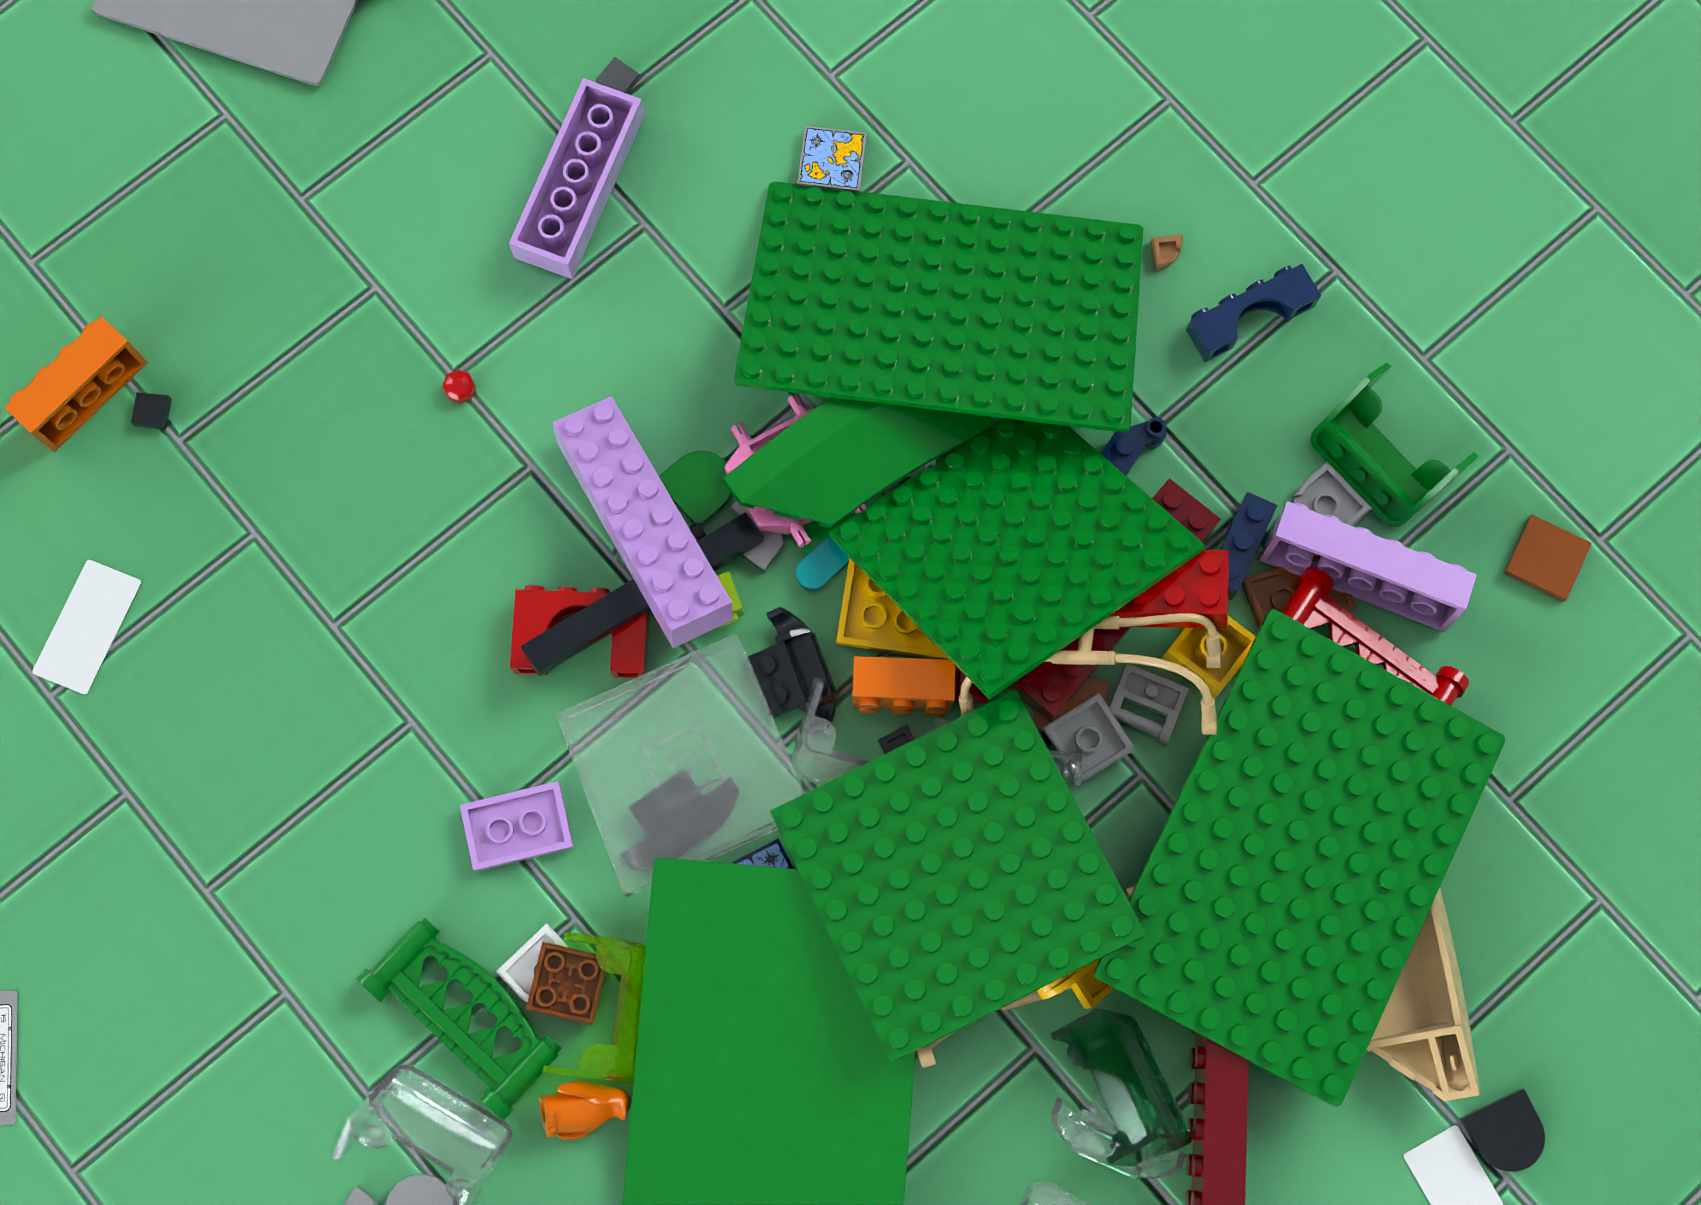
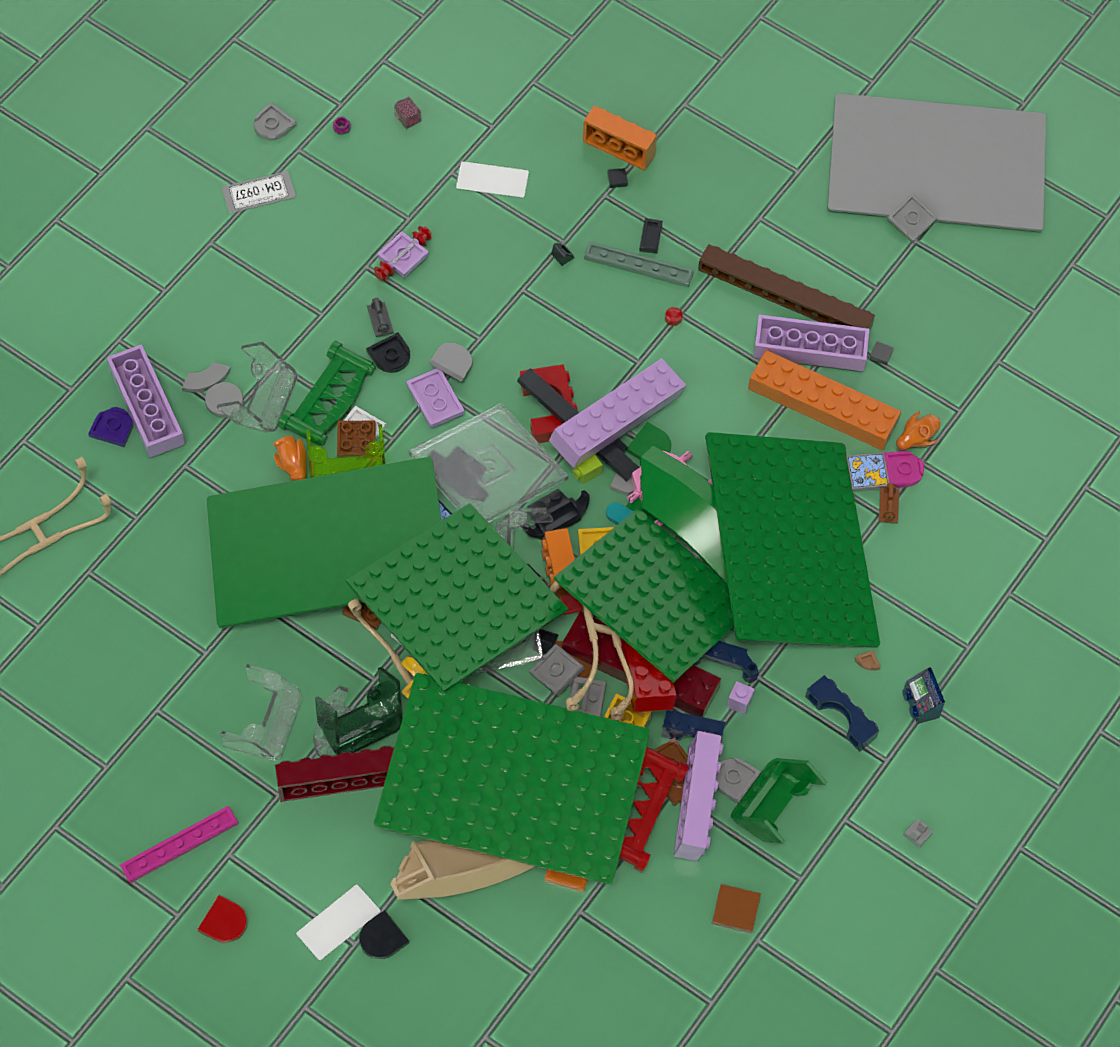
camera: 75 degrees right, 15 degrees down
none -> black tile [366,332,410,373]
none -> dark grey hinge [367,298,394,337]
none -> lavender plate [374,226,432,281]
none -> light grey tile [429,343,472,382]
none -> black slope [551,243,575,266]
none -> sand green tile [584,241,694,288]
none -> black tile [639,218,663,254]
none -> reddish brown brick [698,244,875,331]
none -> lavender brick [727,681,755,715]
none -> orange brick [748,350,901,451]
none -> dark orange hinge [879,483,899,523]
none -> dark pink tile [884,451,924,488]
none -> orange animal [896,411,941,450]
none -> slope [902,667,945,724]
none -> light grey tile [904,819,933,848]

